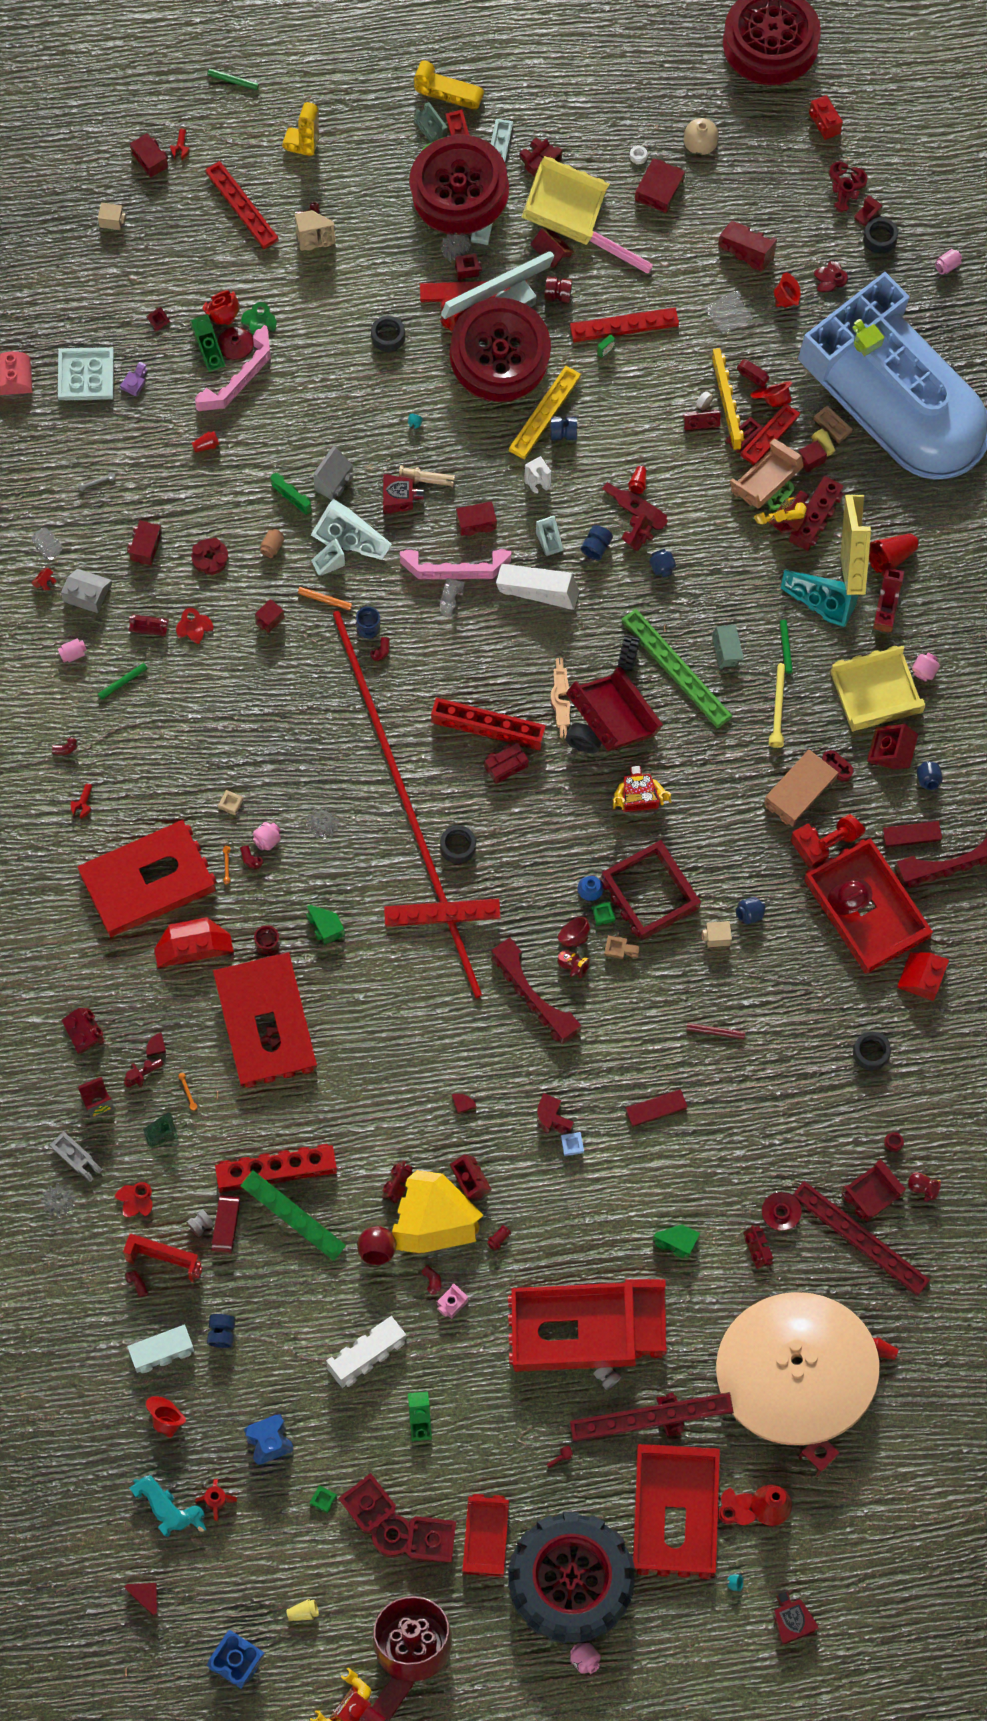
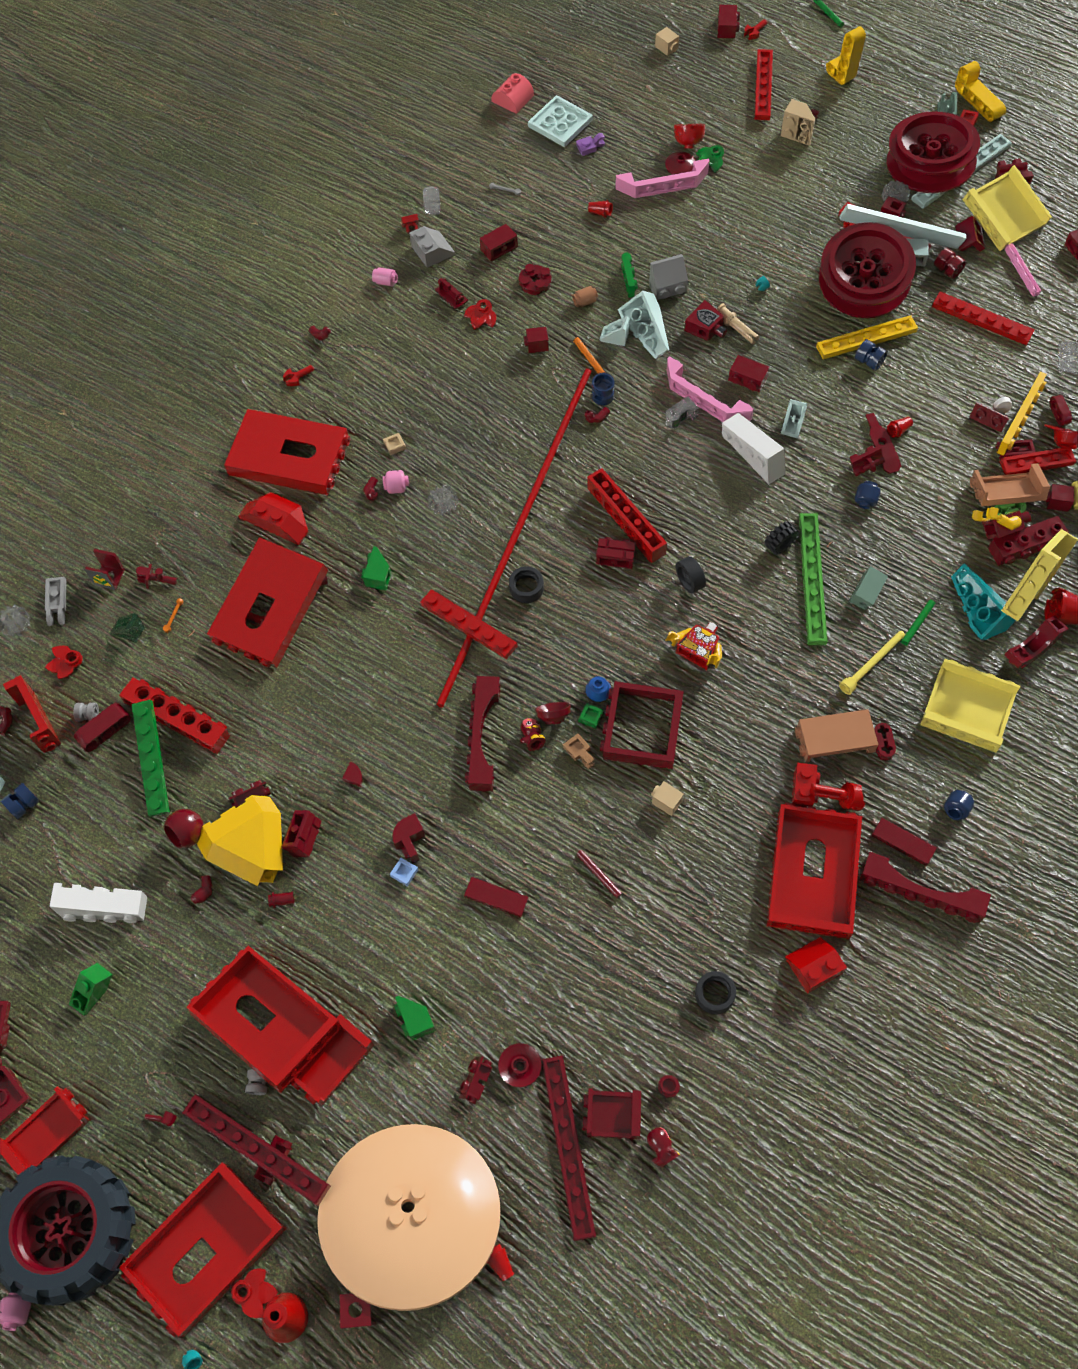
camera: 45 degrees right, 5 degrees down
dark red bracket [62,1007,105,1053] -> none
green bar [97,663,148,700] -> none
dark red slope [146,306,171,332] -> none
dark red tile [146,1032,166,1057] -> none
green slope [189,314,226,372] -> none
orange hinge [223,846,231,884] -> none
dark red wheel [254,925,280,957] -> none
black tyre [371,315,405,352] -> none
bright pink brick [437,1284,468,1319] -> none
white hinge [524,456,551,494] -> none
light nougat piece [551,658,570,738] -> none
dark red panel [566,667,663,752] -> none
dark blue wheel [580,525,613,560] -> none
green tile [597,335,615,358] -> none
dark blue head [736,897,766,924] -> none
dark red piece [827,879,873,915] -> none
dark red slope [867,724,918,770] -> none
bright pink head [912,653,940,682] -> none

